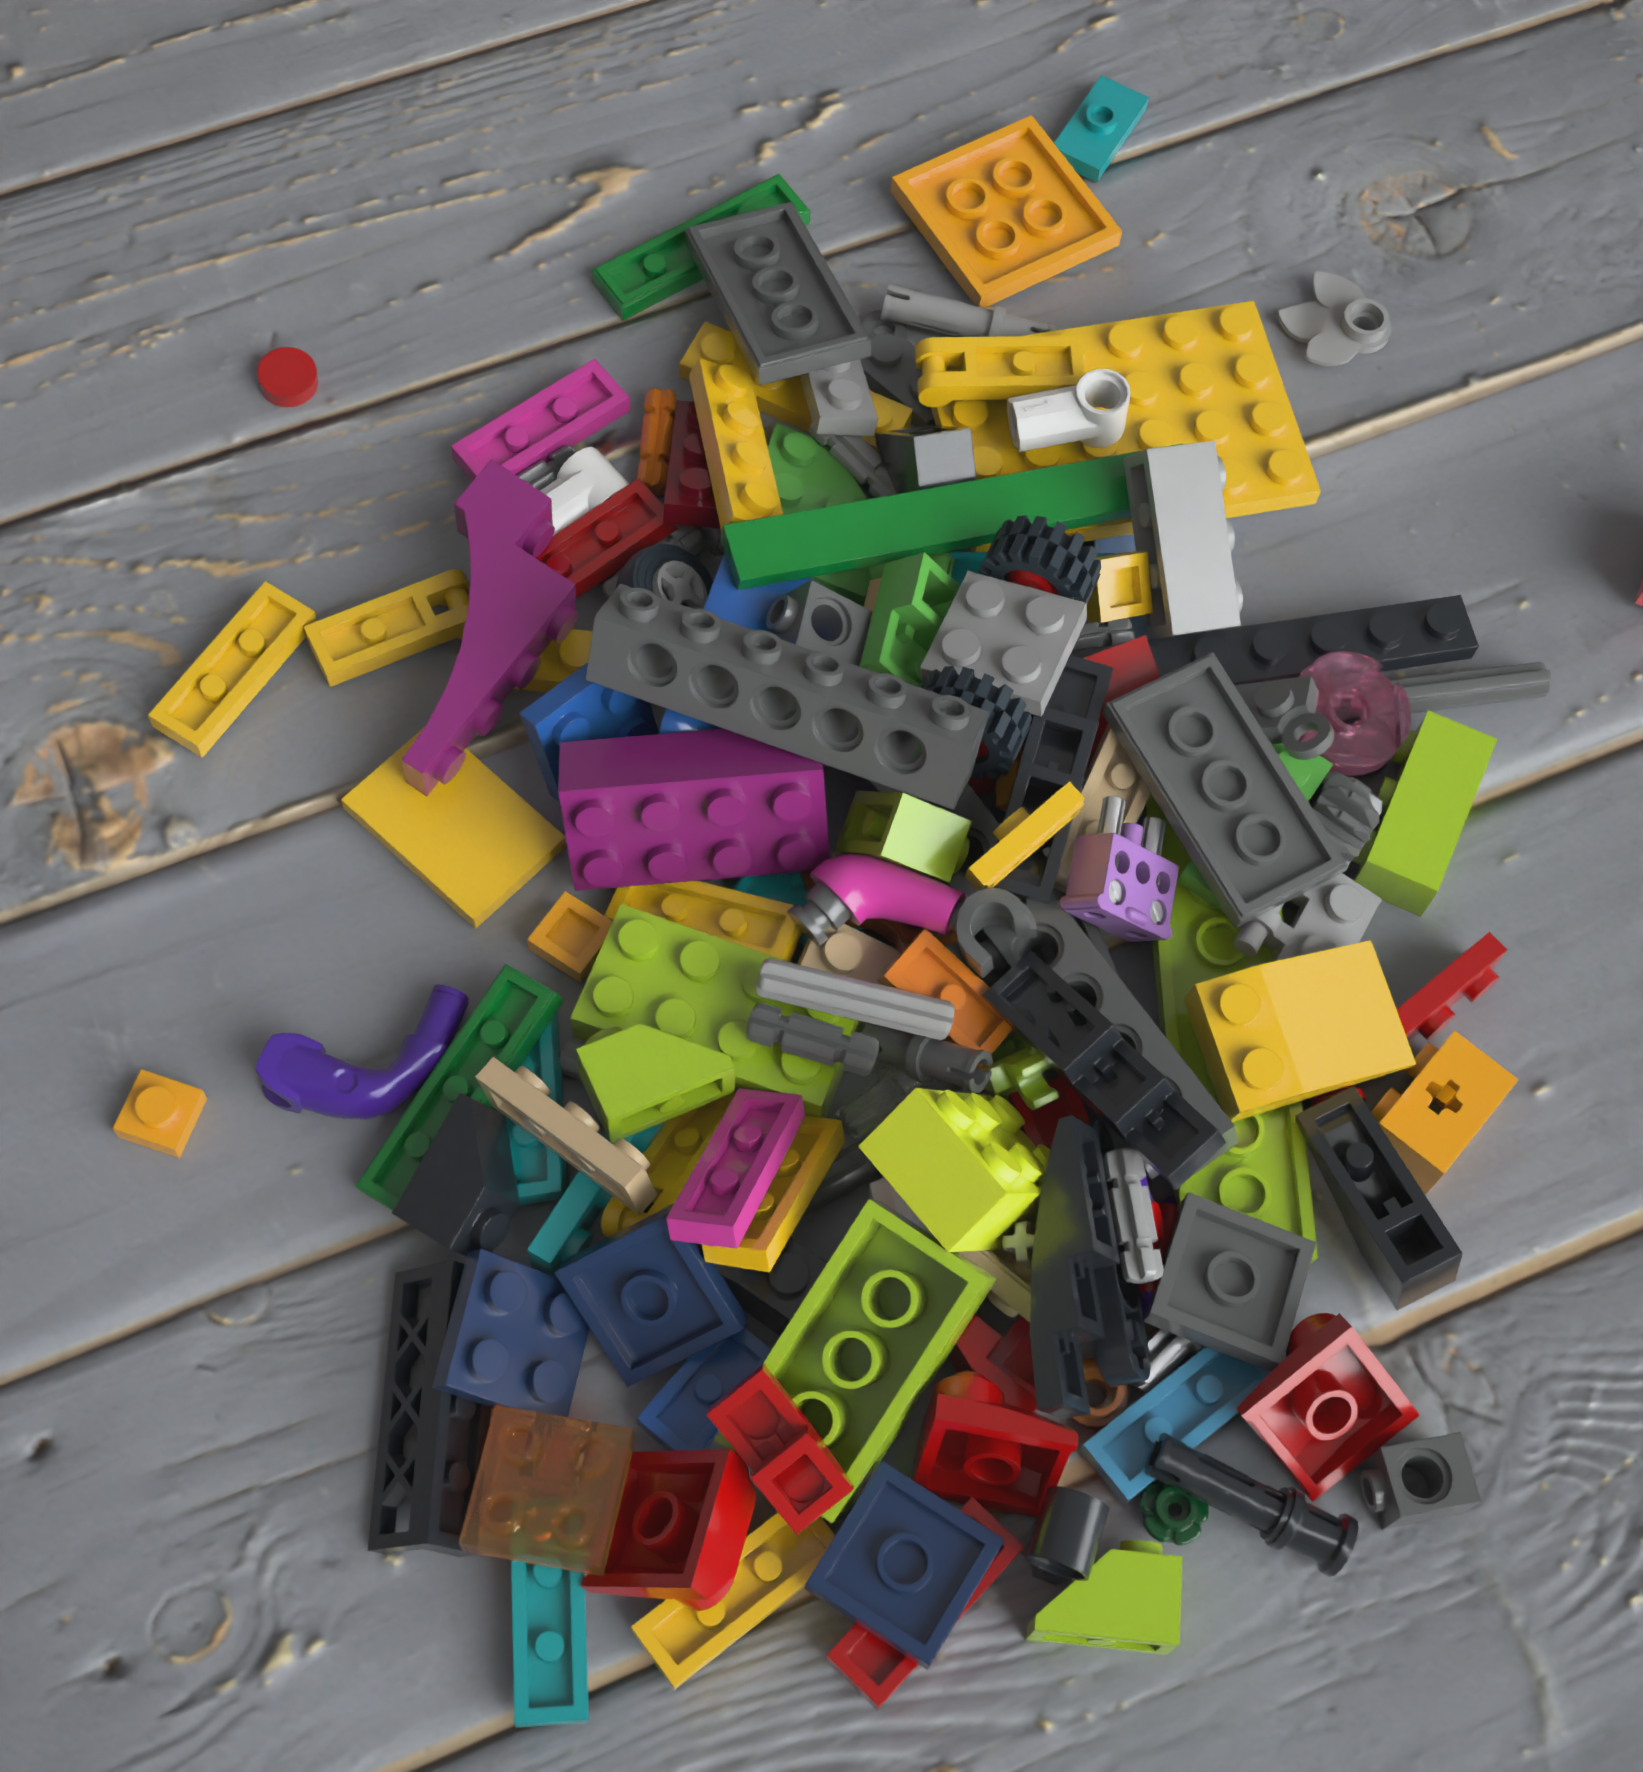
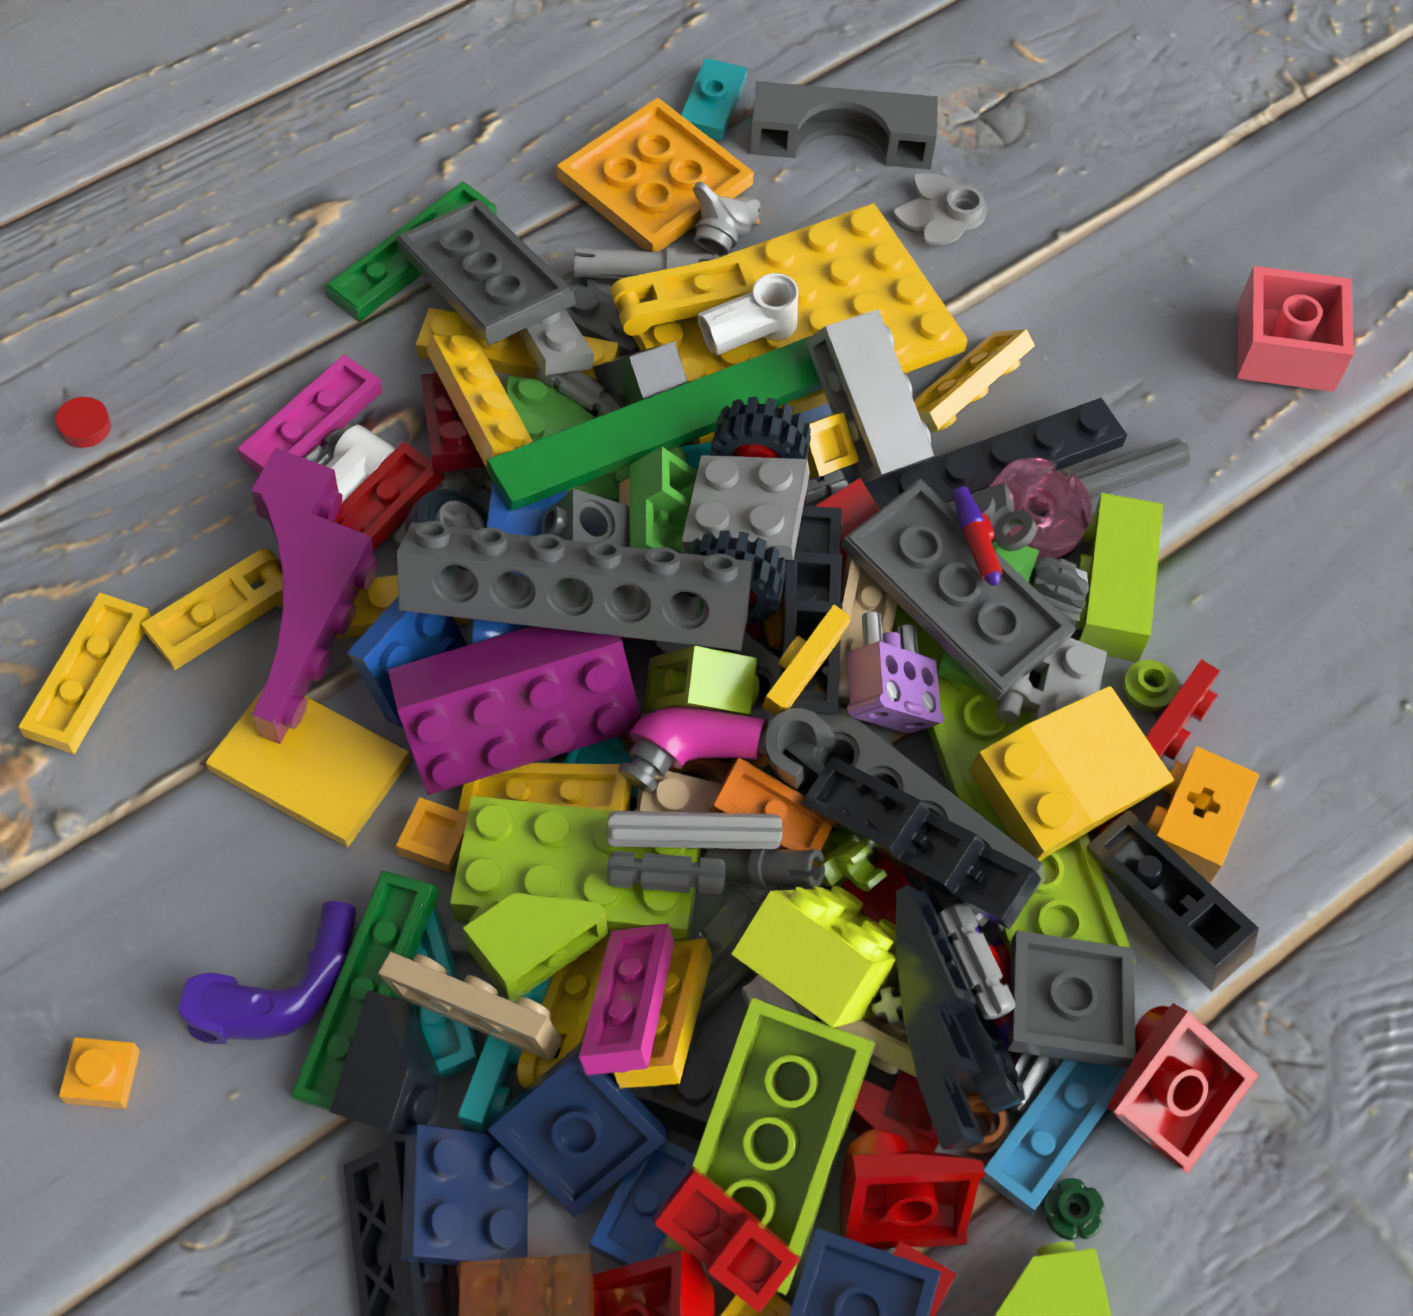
camera: 10 degrees left, 5 degrees down
orange axle [637,388,676,497] -> none
black piece [1021,1486,1109,1585] -> none
black pin [1144,1432,1359,1577] -> none
dark grey brick [1361,1432,1481,1530] -> none
none -> light grey animal [692,181,761,257]
none -> dark grey arch [750,81,938,169]
none -> yellow plate [913,329,1035,432]
none -> piece [951,486,1003,586]
none -> lime plate [1123,660,1179,712]

